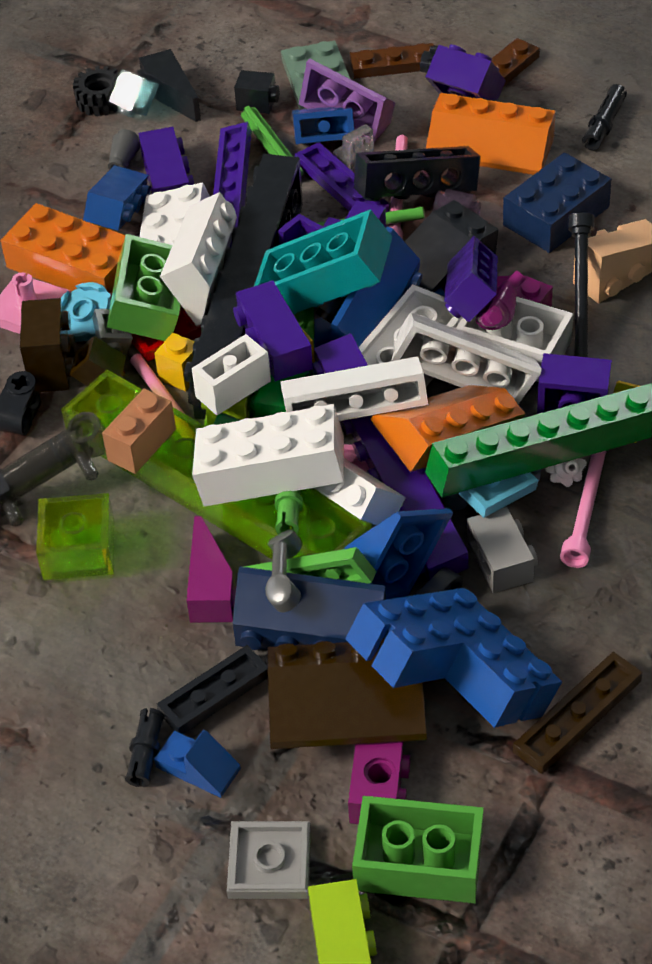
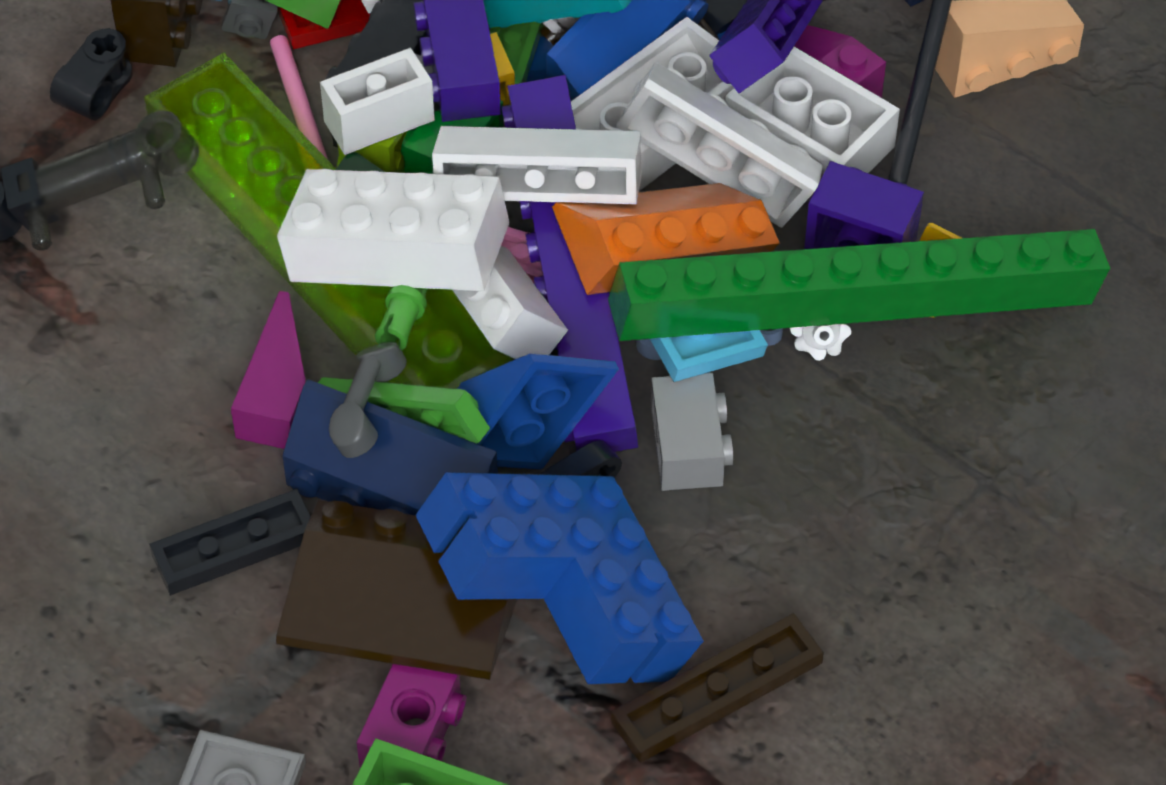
camera: 10 degrees right, 5 degrees up
clear neon green brick [36,493,114,580] -> none
dark brown brick [70,336,126,395] -> none
nougat brick [102,388,176,474] -> none
black pin [125,708,164,787] -> none
yellow brick [154,332,194,392] -> none
blue slope [154,730,241,798] -> none
magenta piece [475,270,526,330] -> none
bright pink piece [560,451,606,568] -> none

